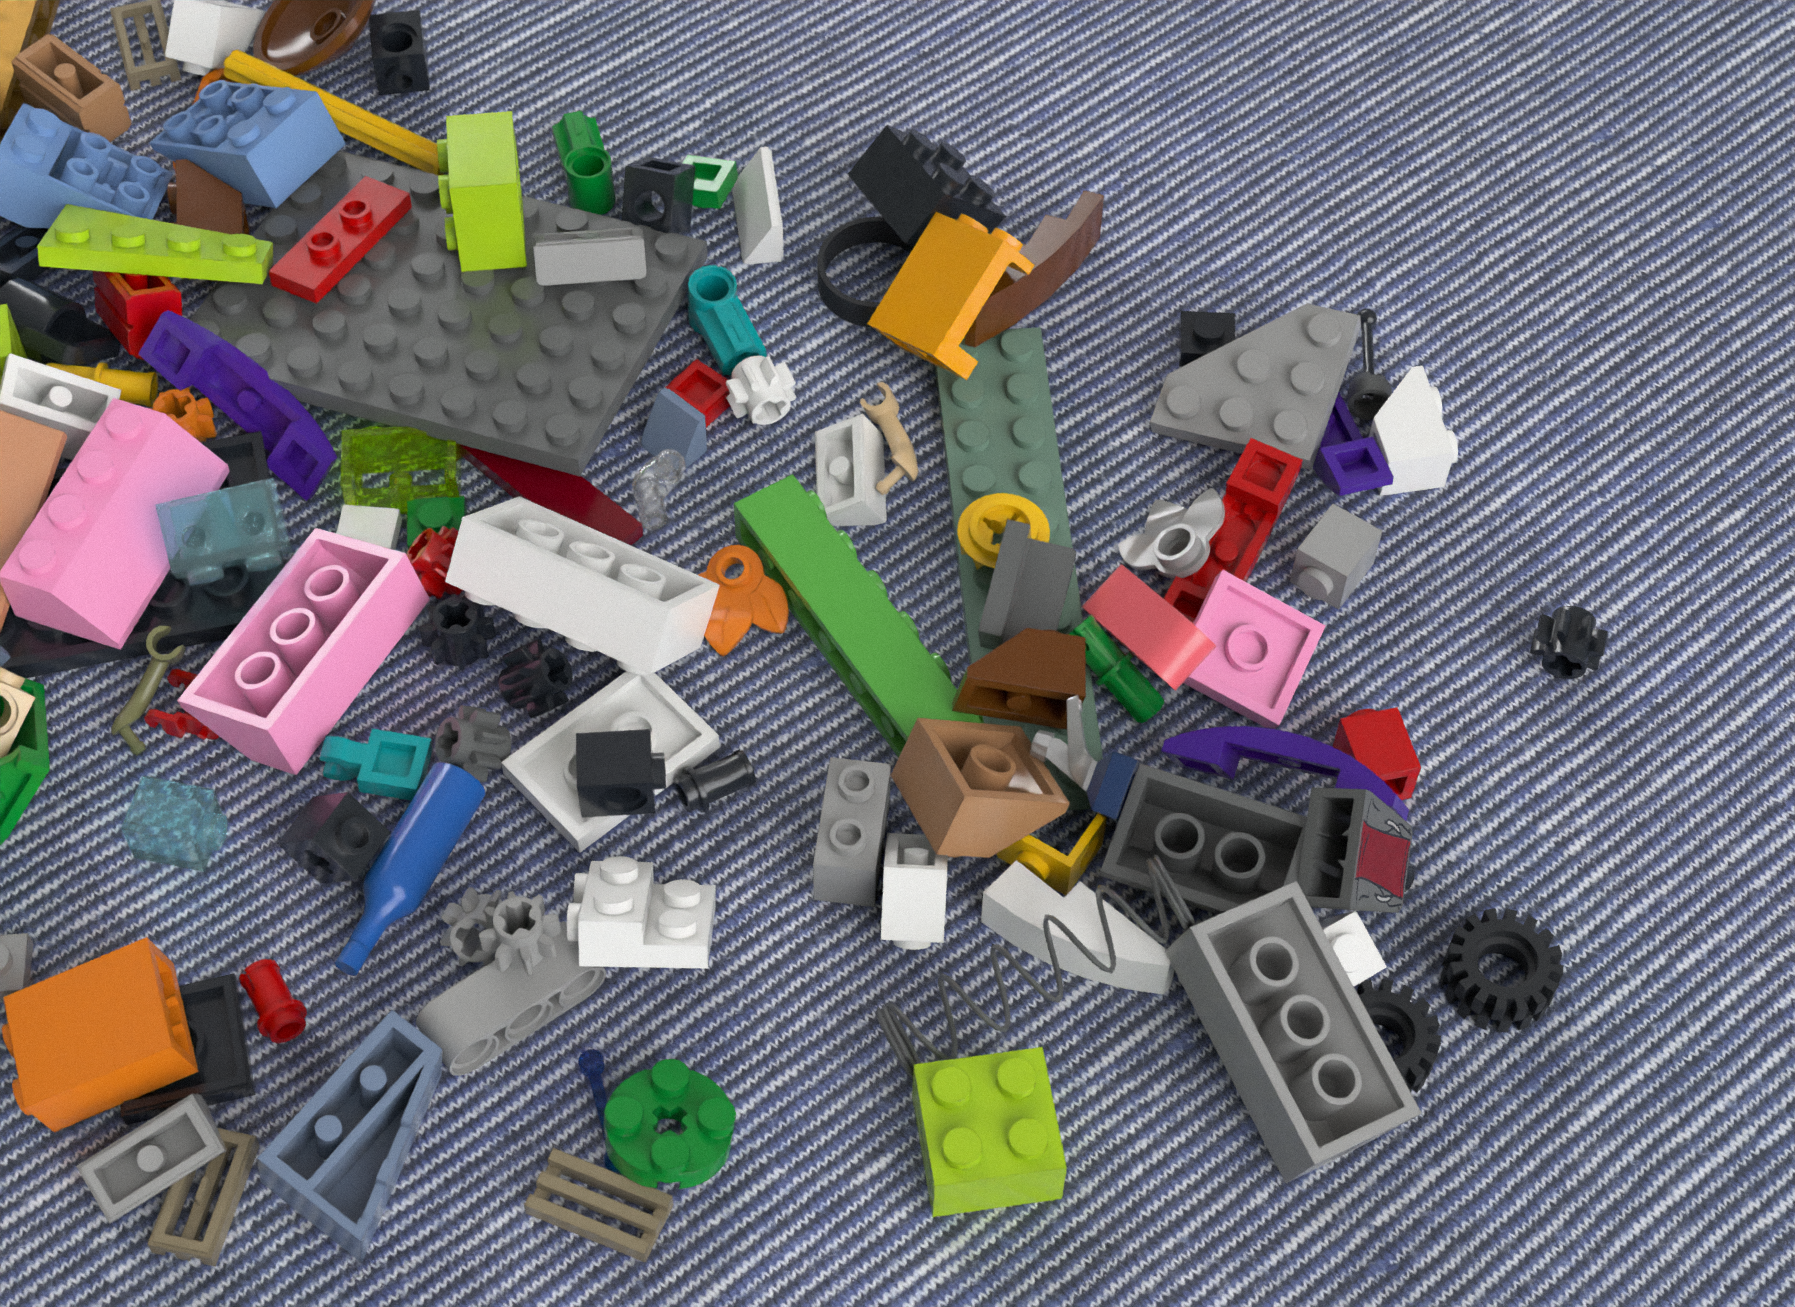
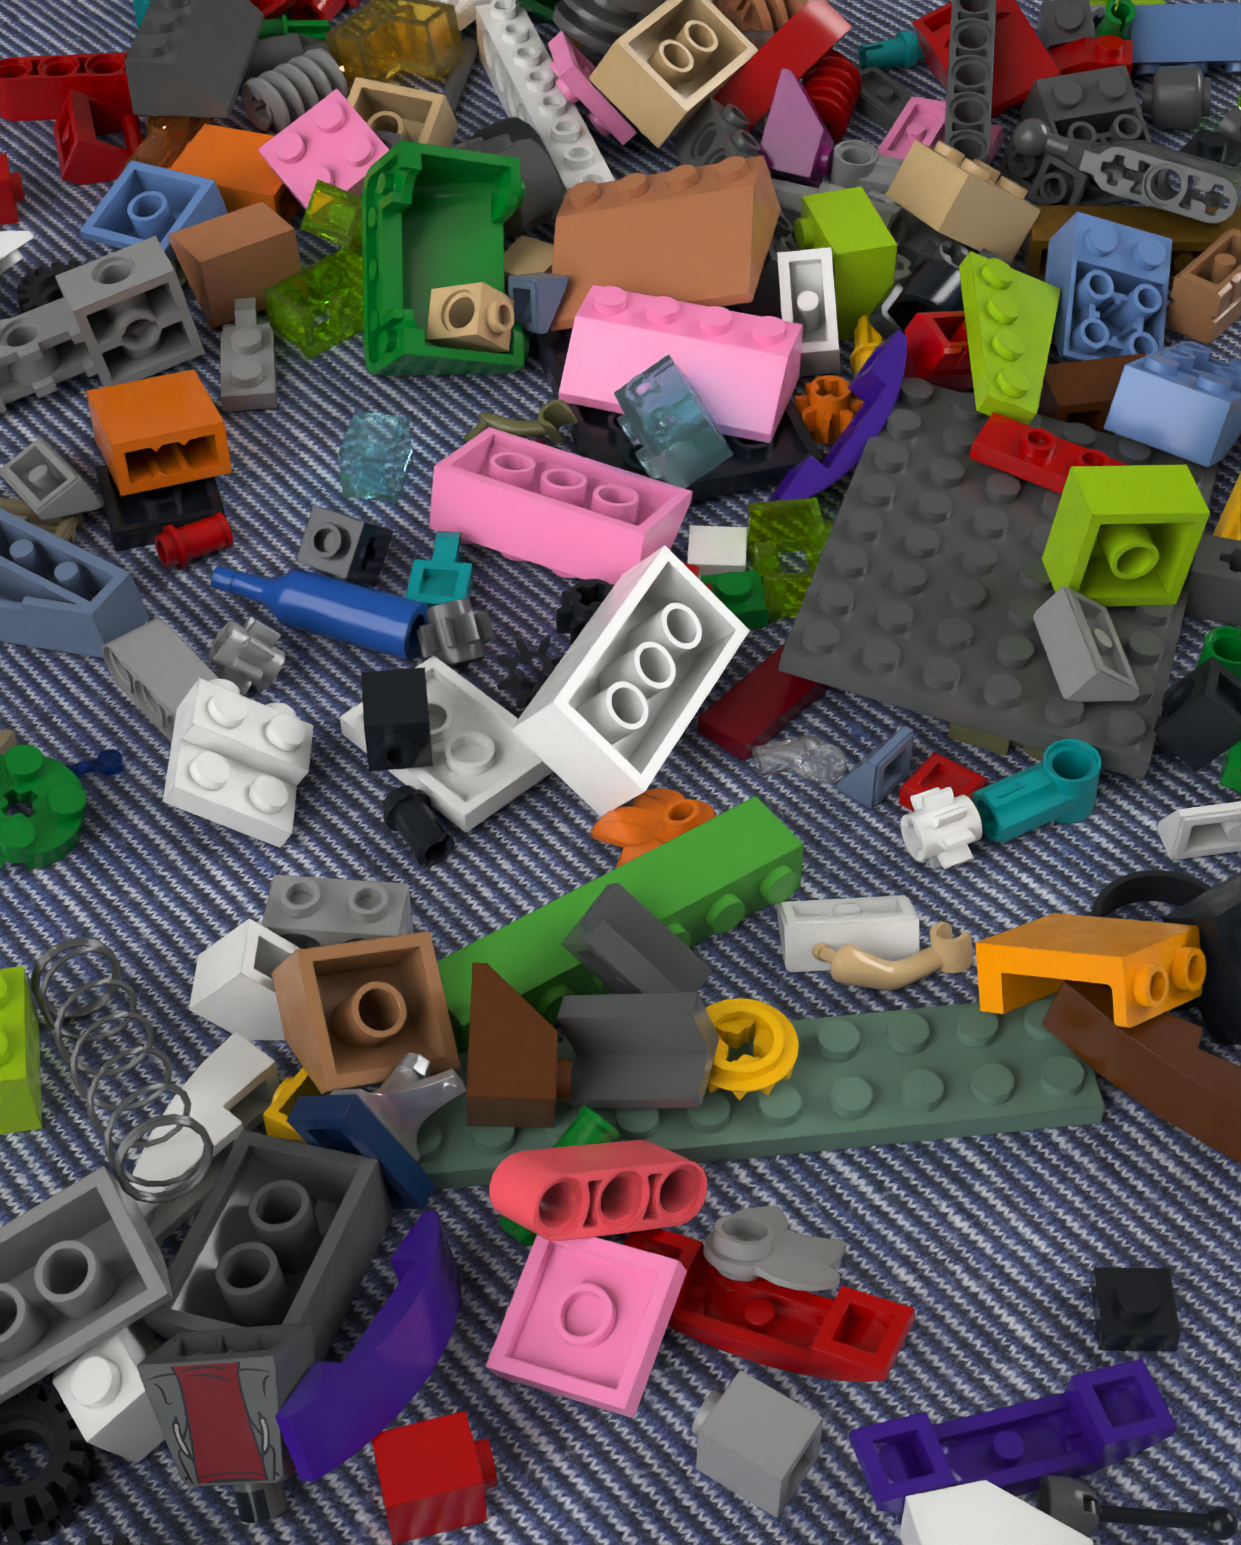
camera: 90 degrees right, 10 degrees down
light grey gear [479,891,561,975] -> none
light grey plate [1150,303,1361,470] -> none
none -> dark grey panel [561,883,711,994]

